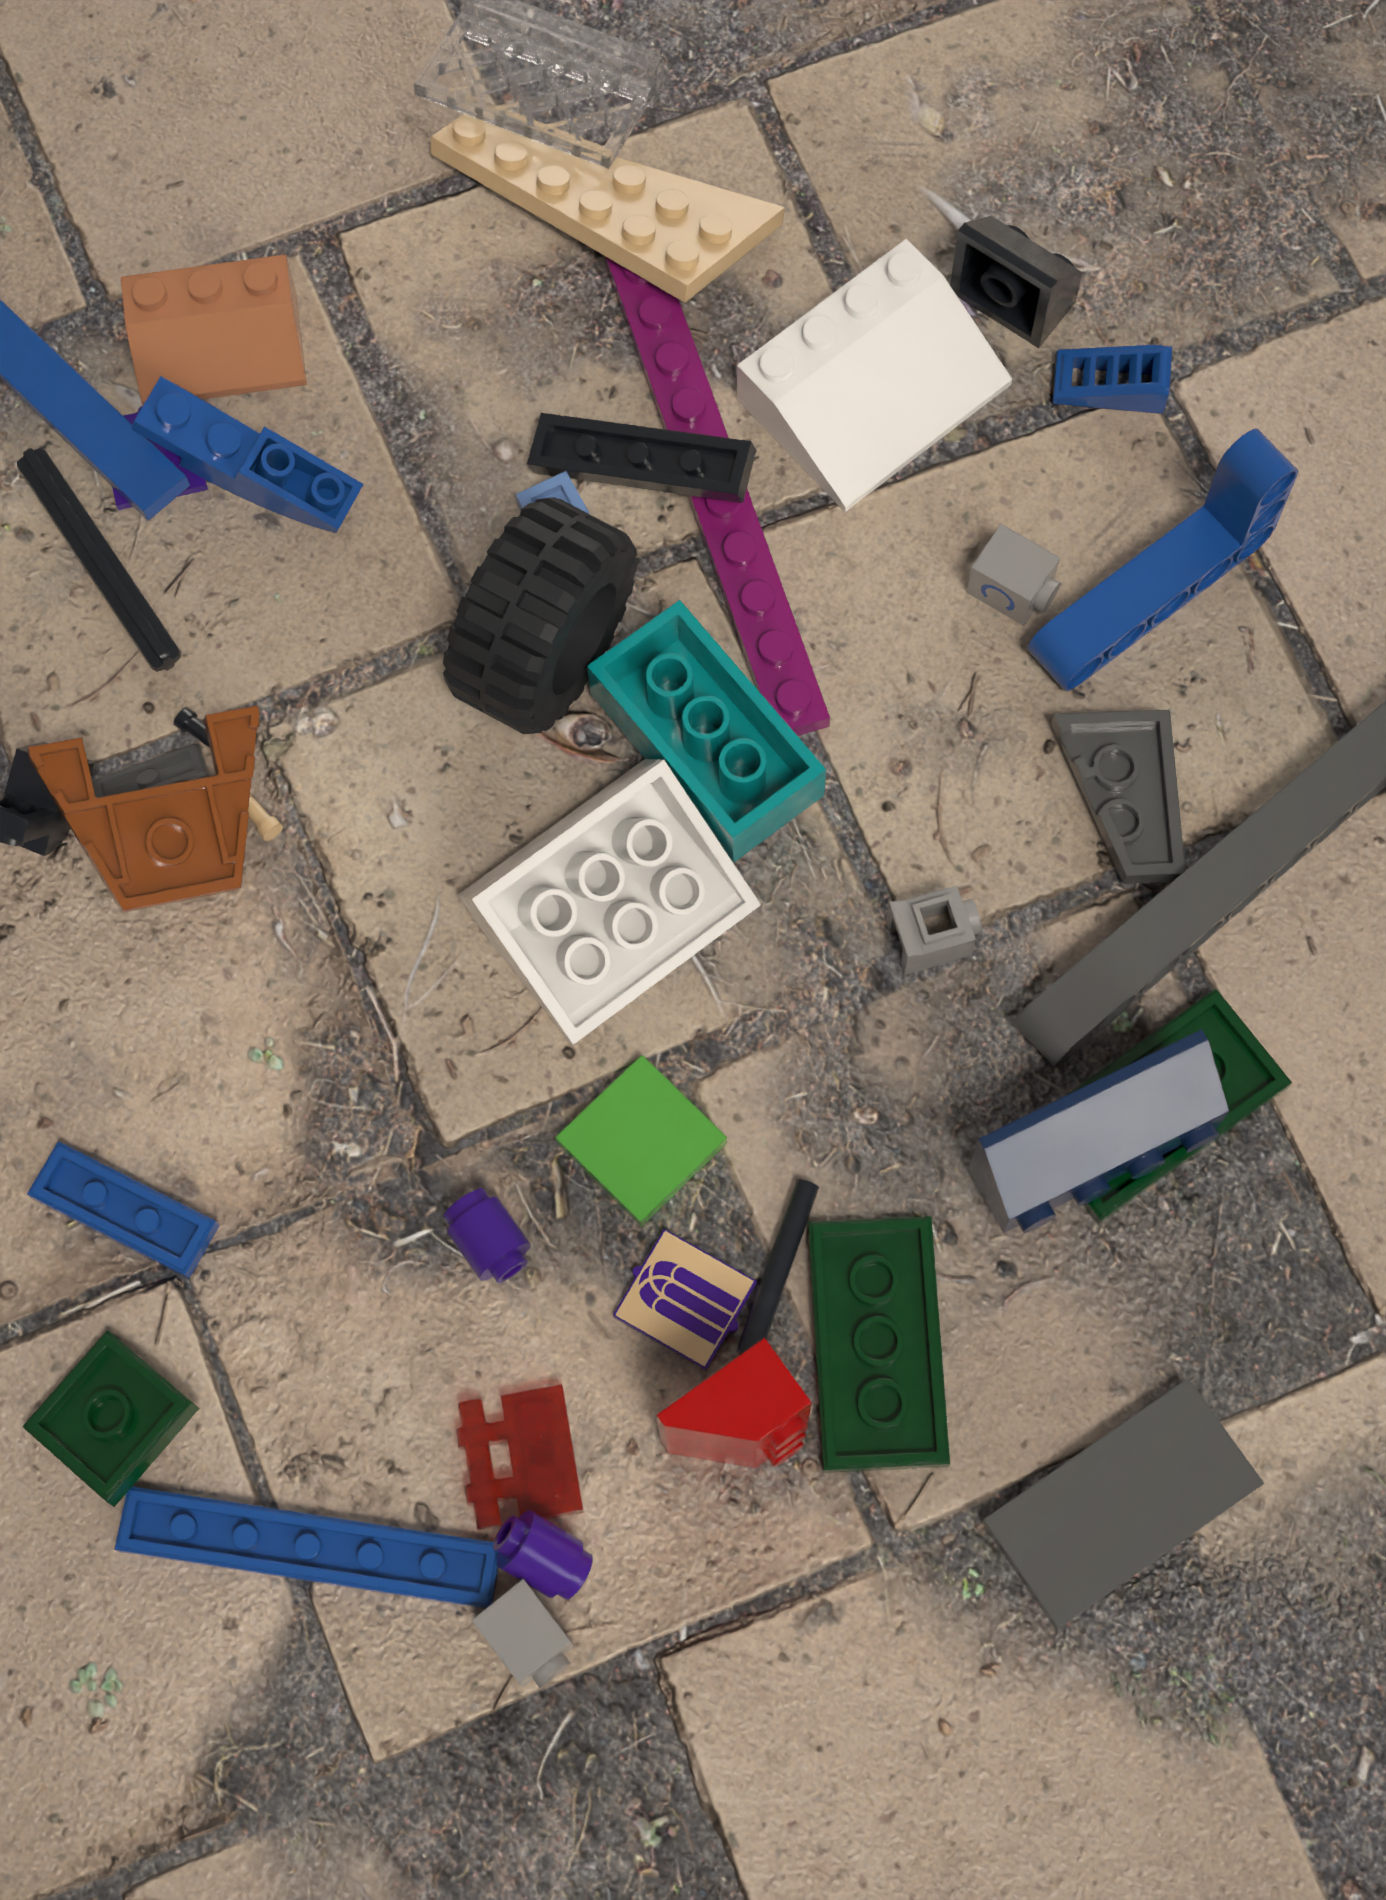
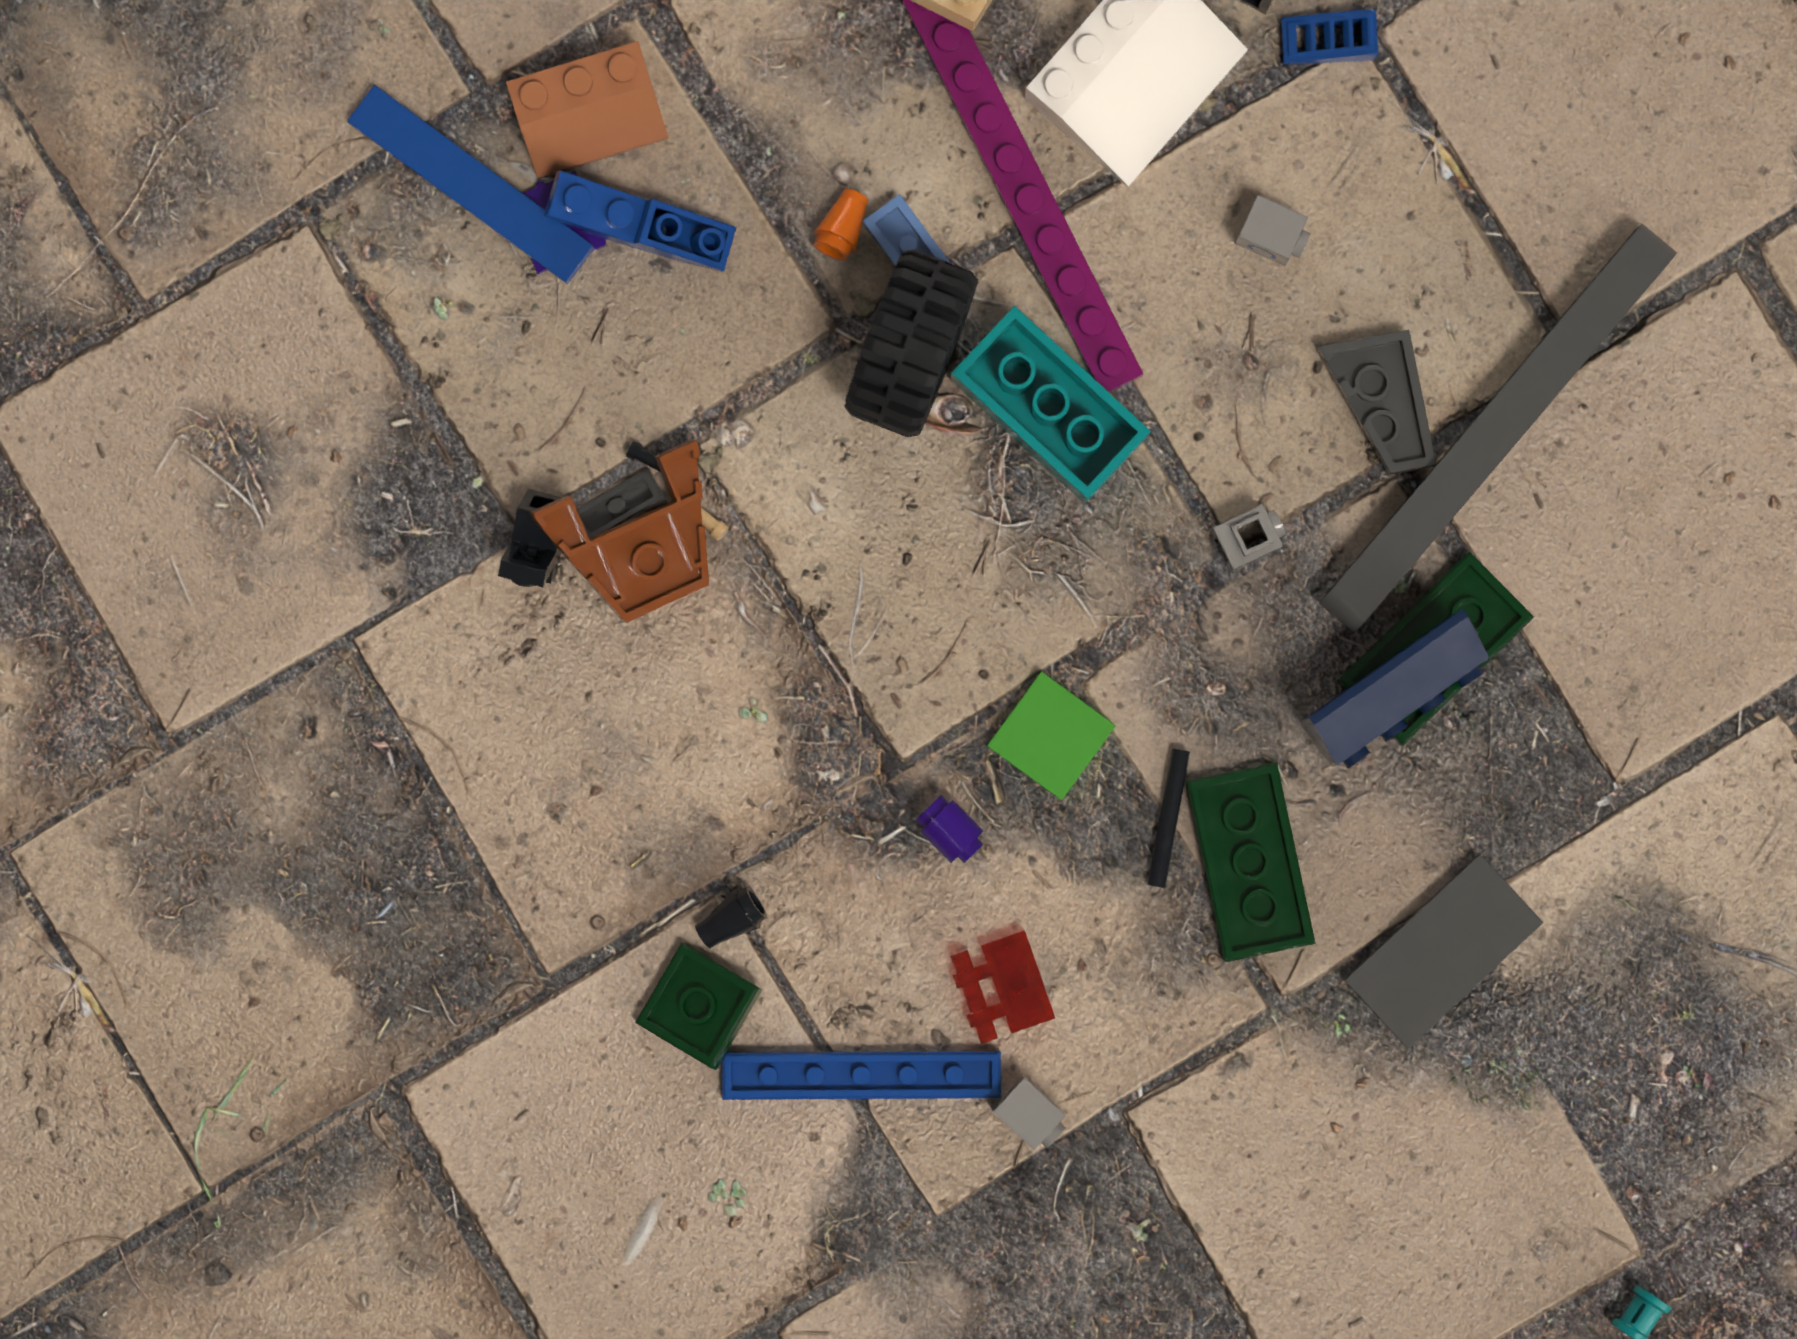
camera: 10 degrees left, 15 degrees up
black axle [17,448,181,672] -> none
blue tile [27,1141,219,1279] -> none
white slope [458,759,761,1045] -> none
dark purple brick [493,1510,593,1600] -> none
black plate [527,413,757,503] -> none
piece [613,1229,757,1371] -> none
red slope [656,1338,812,1468] -> none
blue beam [1027,428,1299,691] -> none
none -> black cone [695,887,767,949]
none -> orange cone [814,189,869,261]

